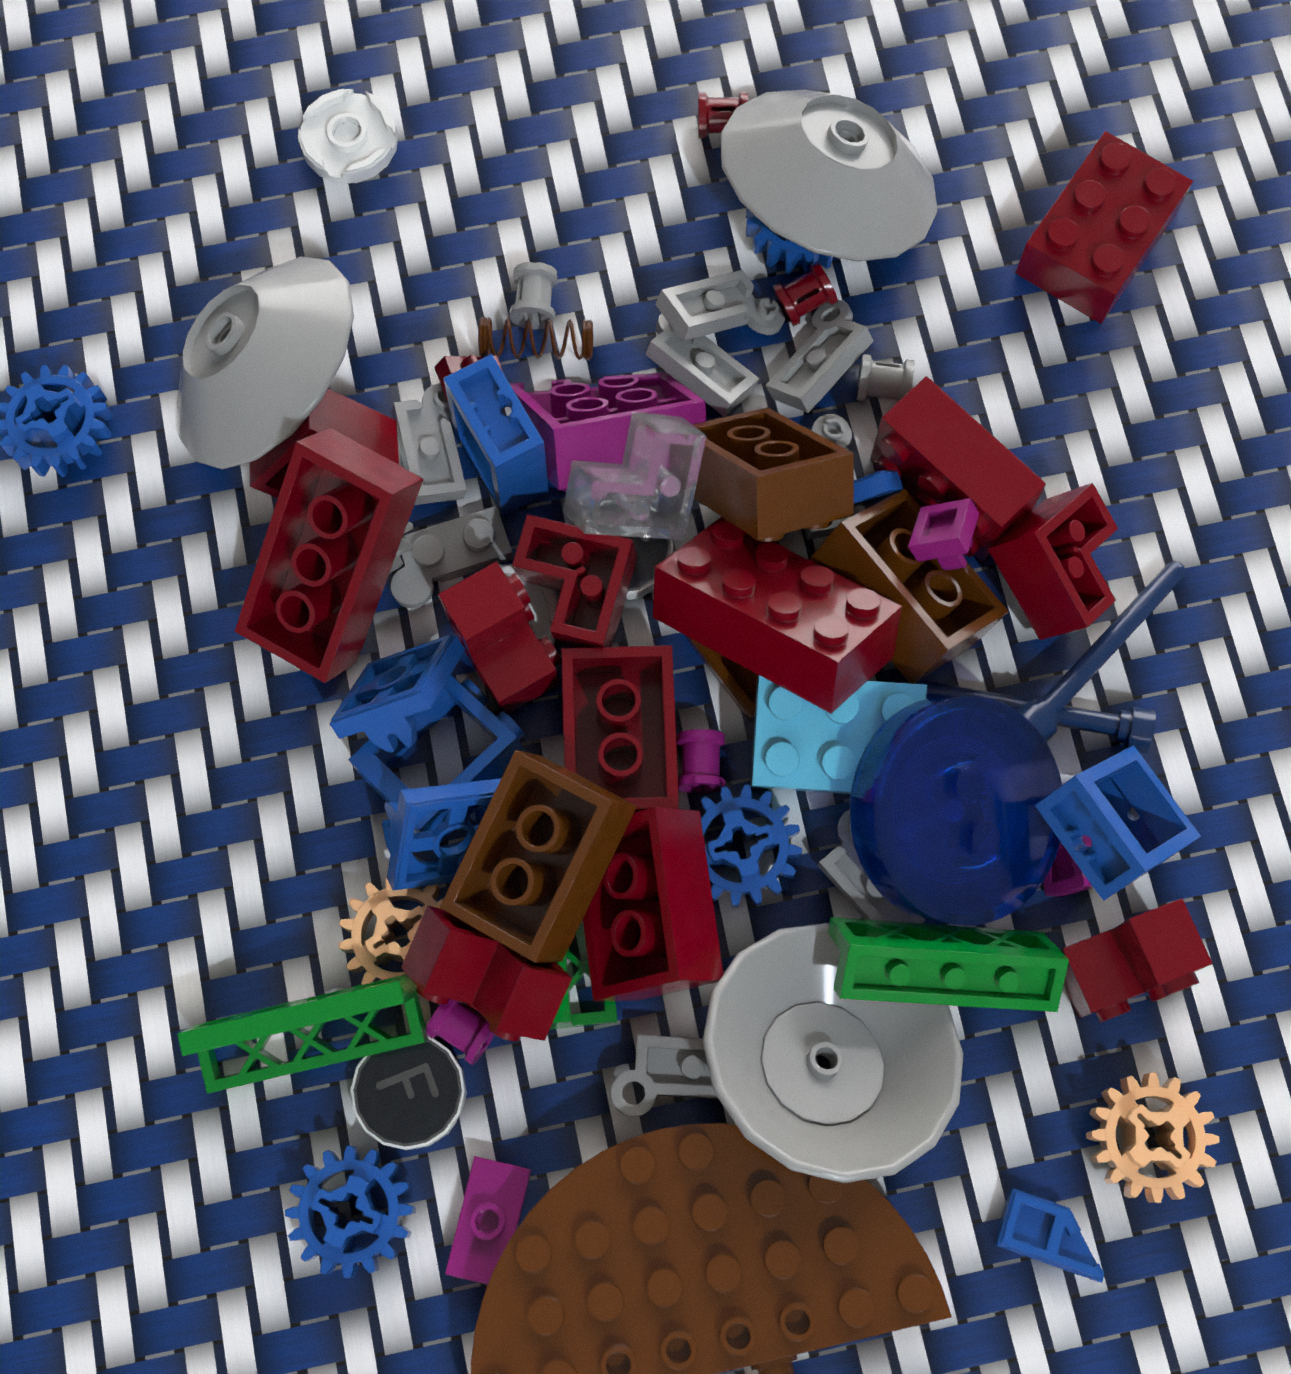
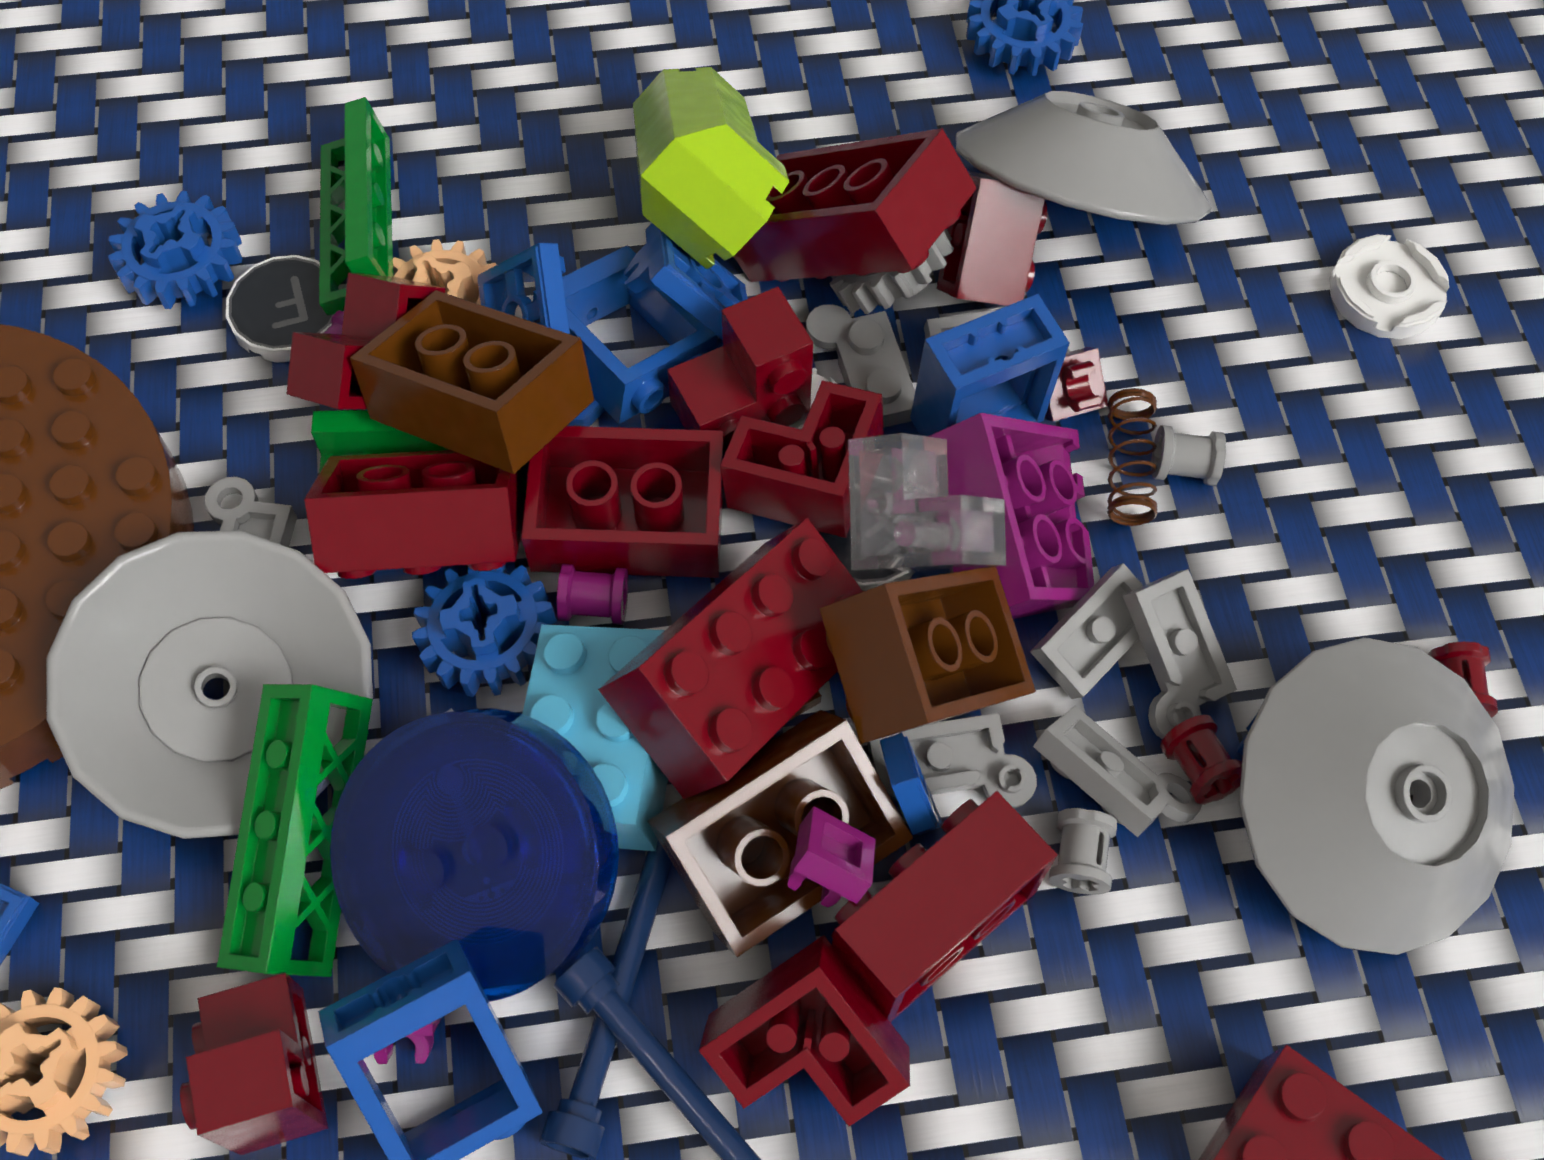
camera: 90 degrees right, 10 degrees down
magenta plate [445,1156,532,1285] -> none
none -> lime brick [633,67,789,269]

